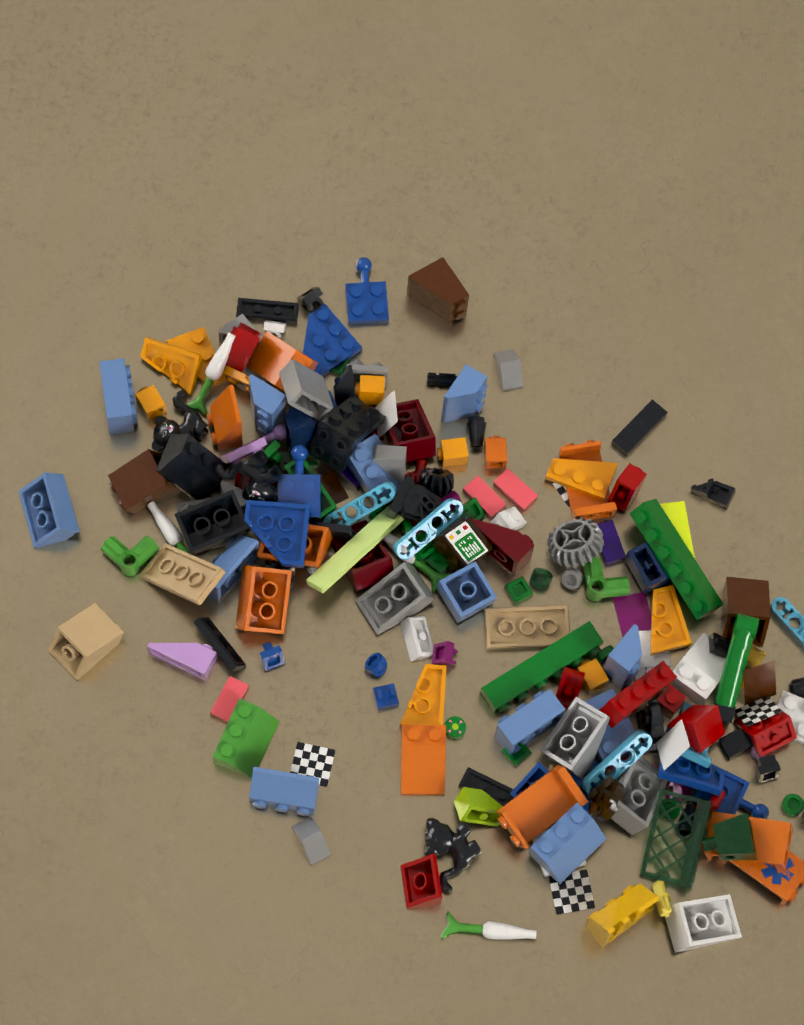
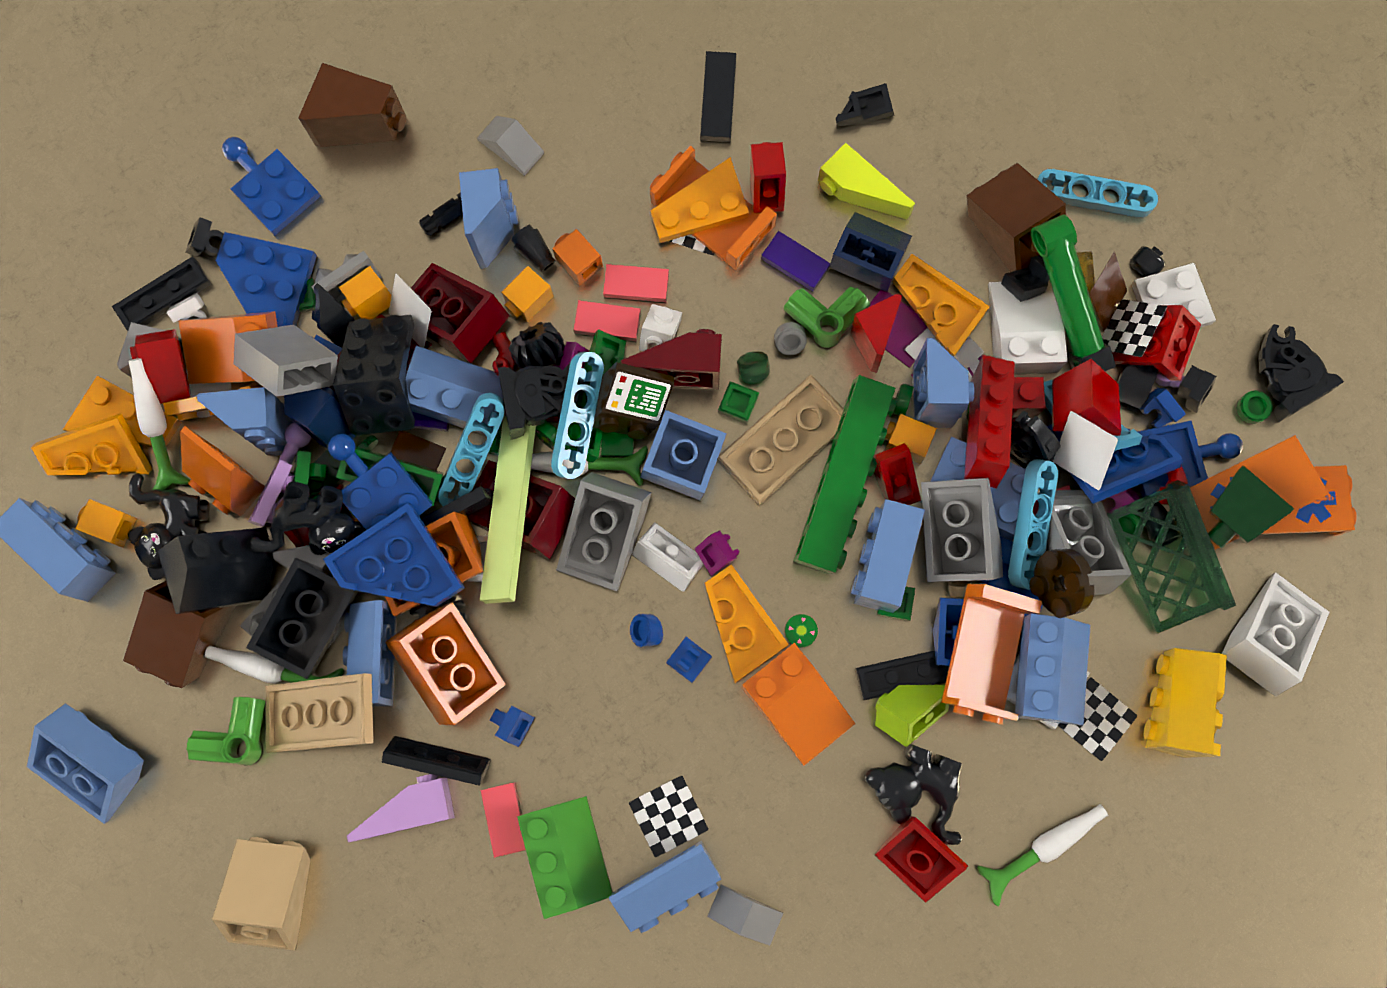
camera: 30 degrees left, 10 degrees up
light grey slope [372,445,407,485] -> none
light grey gear [547,517,604,569] -> none
green brick [629,499,724,620] -> none
light yellow axle [652,881,672,918] -> none
none -> red slope [850,294,902,373]
none -> blue tile [1140,387,1186,428]

